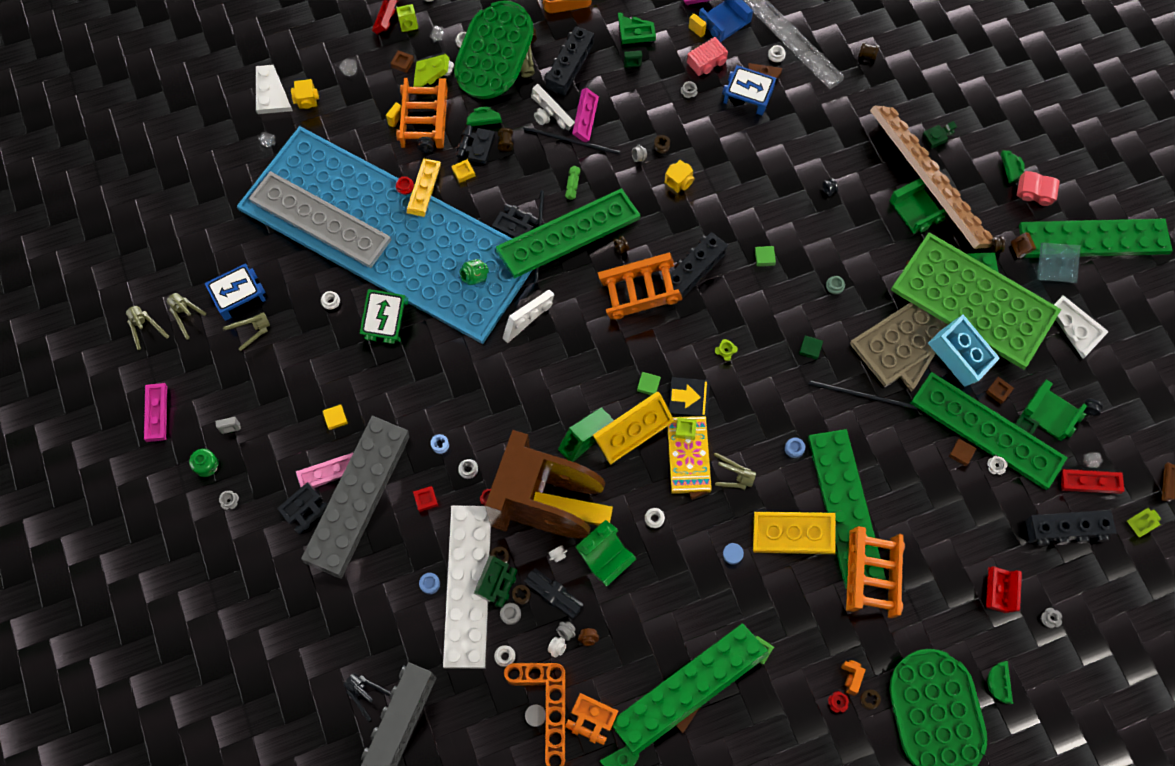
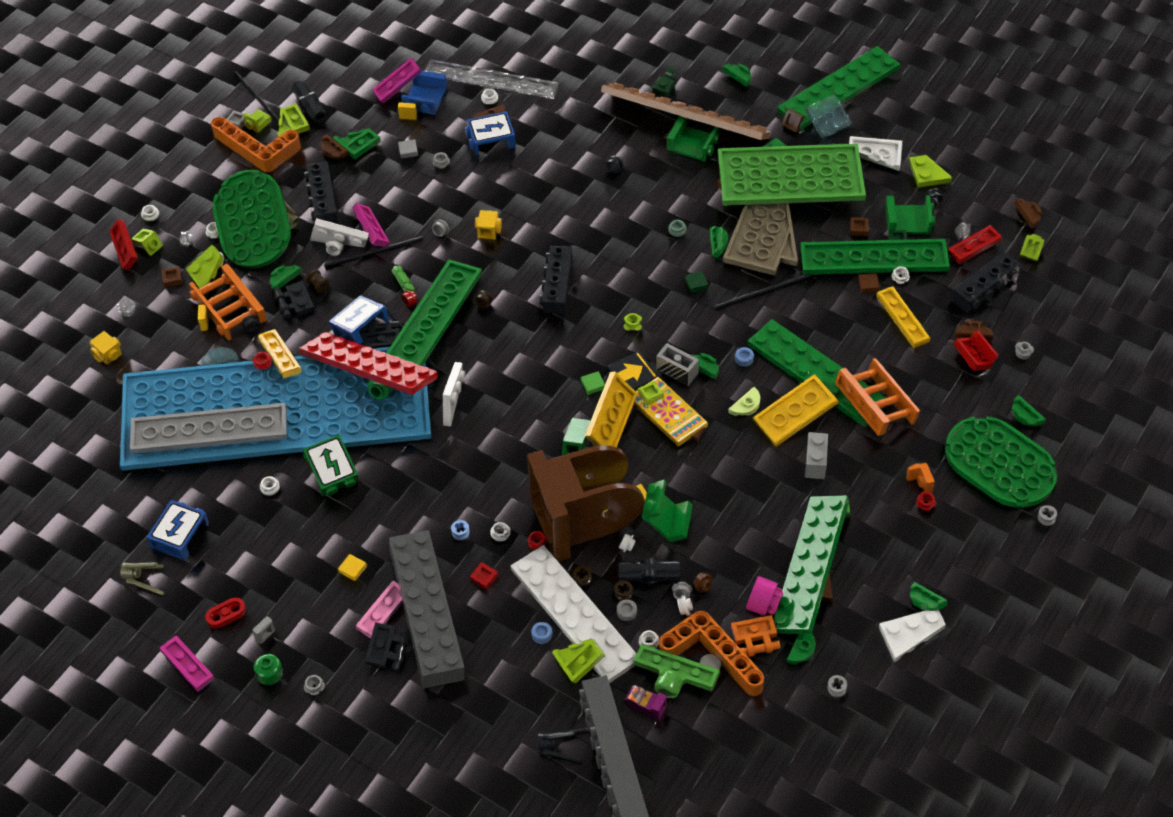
camera: 35 degrees left, 15 degrees down
olive plant [126,306,169,350] -> none
olive plant [223,312,270,351] -> none
white wing [256,65,292,114] -> none
clear plate [258,132,276,147] -> none
yellow tile [451,159,475,183] -> none
dark green plate [474,556,518,608] -> none
orange fence [598,252,683,319] -> none
dark green tile [624,51,642,68] -> none
white plate [645,508,665,528] -> none
dark brown bush [654,135,670,153] -> none
coral brick [687,37,728,76] -> none
olive plant [714,453,756,490] -> none
medium blue tile [723,543,744,565] -> none
bright green tile [755,246,776,266] -> none
dark brown bush [858,41,880,60] -> none
dark brown bush [860,689,881,710] -> none
medium azure slope [928,315,1000,387] -> none
dark brown bush [991,236,1005,253] -> none
coral brick [1017,171,1060,206] -> none
none -> clear light blue plate [201,347,239,366]
none -> red plate [205,598,246,629]
none -> red plate [300,332,438,395]
none -> reddish brown plate [321,134,349,159]
none -> panel [329,295,390,344]
none -> light grey tile [398,140,418,158]
none -> red plate [401,290,418,307]
none -> lime wing [552,639,606,683]
none -> magenta leg [624,685,667,721]
none -> bright green plate [633,644,720,699]
none -> light grey brick [656,343,699,386]
none -> green plate [691,353,719,380]
none -> green plate [709,226,728,258]
none -> yellowish green plate [728,387,760,416]
none -> dark pink piece [746,576,783,616]
none -> light grey brick [805,432,828,479]
none -> yellow tile [876,286,930,348]
none -> lime wing [909,155,952,187]
none -> reddish brown plate [955,320,993,340]

